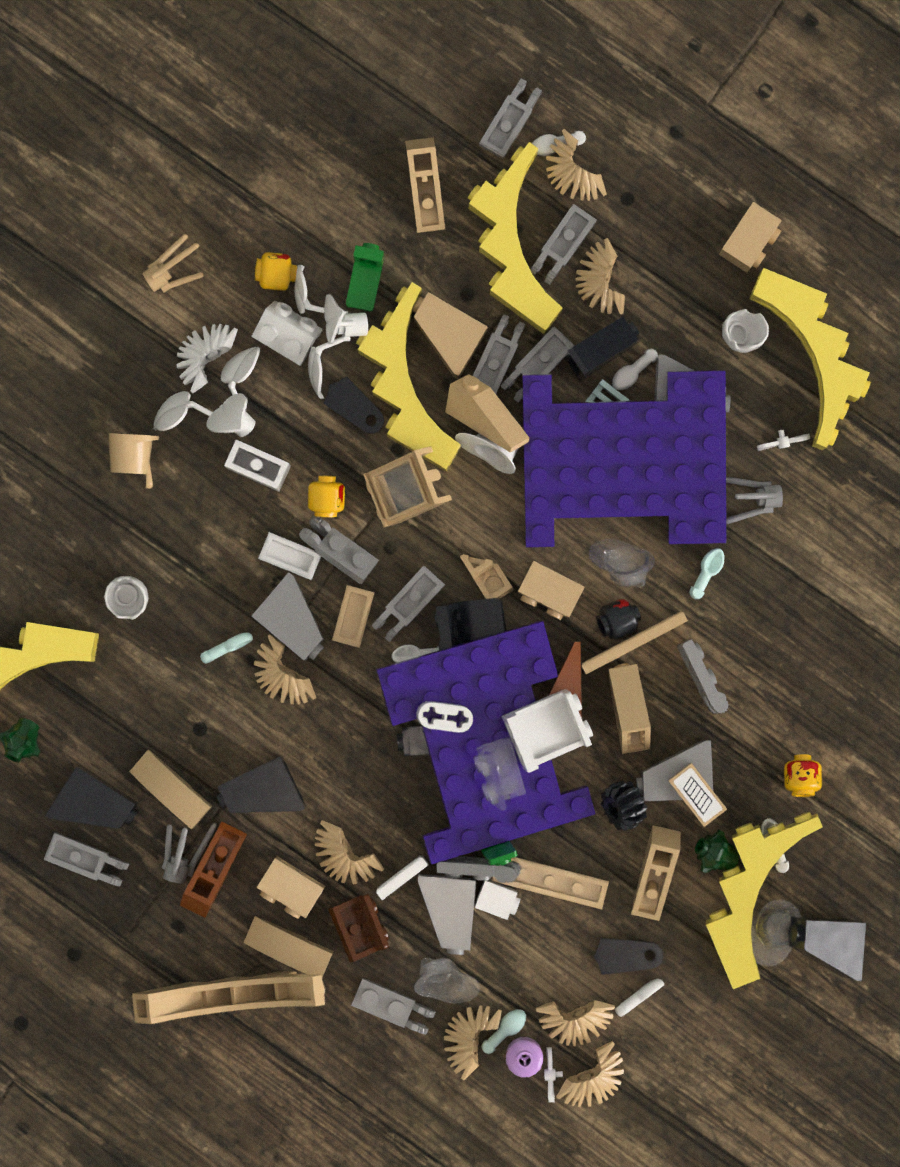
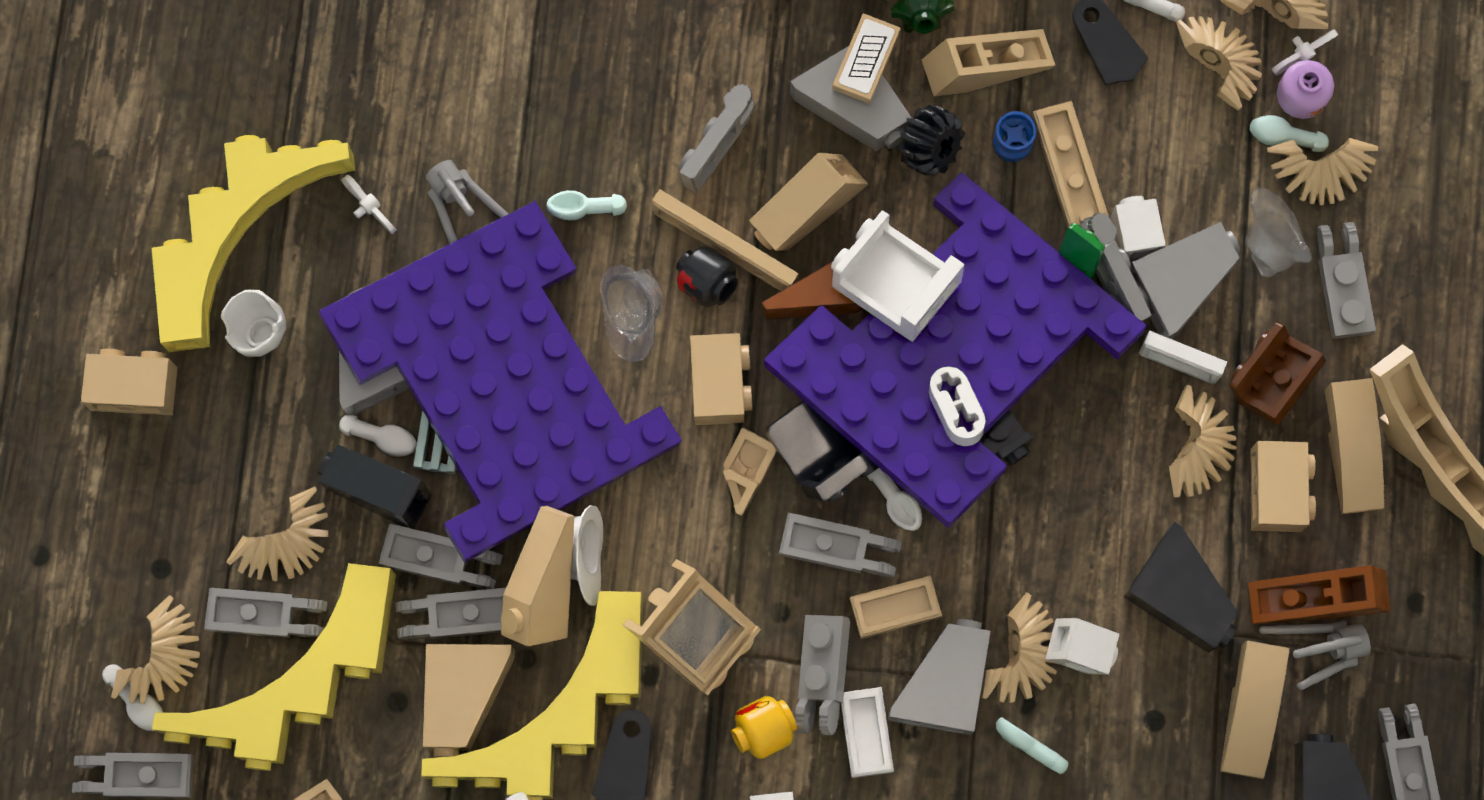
camera: 115 degrees left, 10 degrees down
clear bracket [473,737,526,811] -> none
none -> blue wheel [992,111,1036,162]
none -> white brick [1045,618,1119,675]

